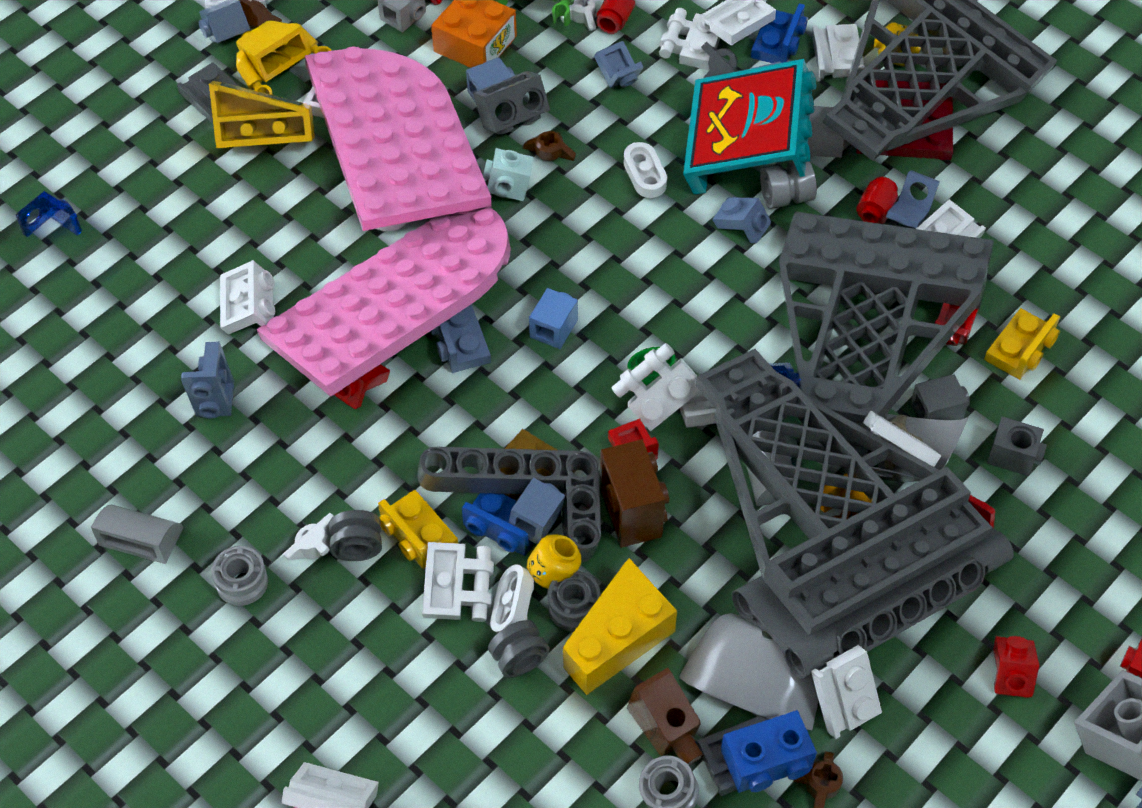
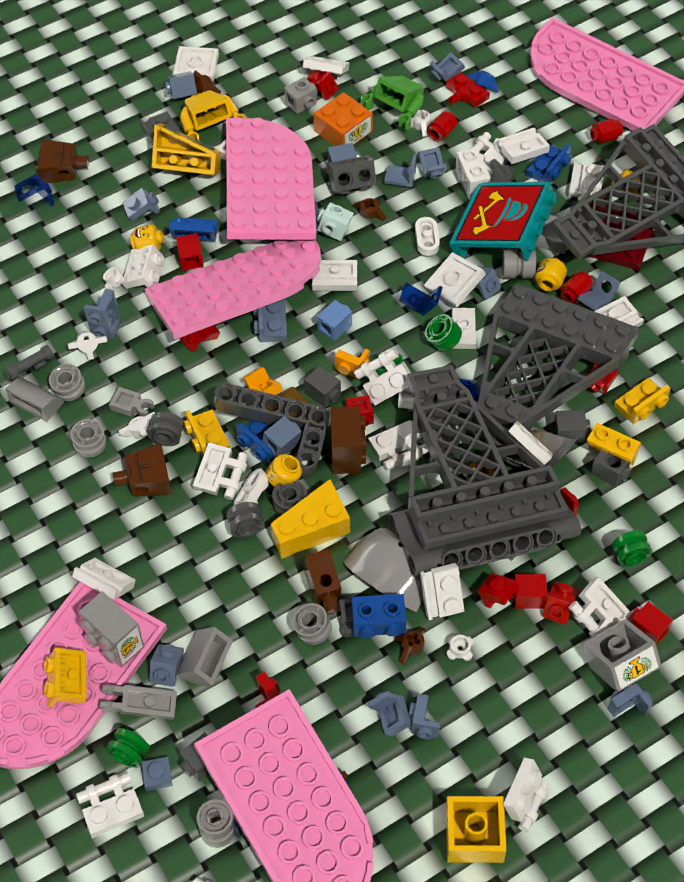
camera: 15 degrees right, 0 degrees up
none -> dark grey plate [3,345,54,382]
none -> reddish brown torso [37,140,89,184]
none -> light grey wheel [49,364,86,401]
none -> white piece [68,331,107,360]
none -> white plate [103,267,125,289]
none -> light grey plate [109,387,154,417]
none -> reddish brown torso [113,443,172,497]
none -> sand blue bracket [122,188,160,221]
none -> yellow head [130,224,165,251]
none -> blue bracket [169,217,218,242]
none -> red brick [176,233,204,271]
none -> light orange bracket [244,367,283,395]
none -> dark grey brick [304,366,341,408]
none -> white plate [312,260,357,291]
none -> light orange bracket [335,349,371,380]
none -> white plate [368,420,429,471]
none -> sand blue bracket [384,154,417,187]
none -> clear blue bracket [399,282,443,316]
none -> white plate [424,252,486,307]
none -> green wheel [425,314,462,351]
none -> white plate [447,635,473,661]
none -> white plate [452,308,476,349]
none -> white bracket [456,148,490,200]
none -> red bracket [478,573,519,608]
none -> red brick [510,574,548,609]
none -> yellow head [535,258,567,292]
none -> white plate [569,577,632,637]
none -> yellow bracket [587,423,641,465]
none -> green wheel [612,530,653,567]

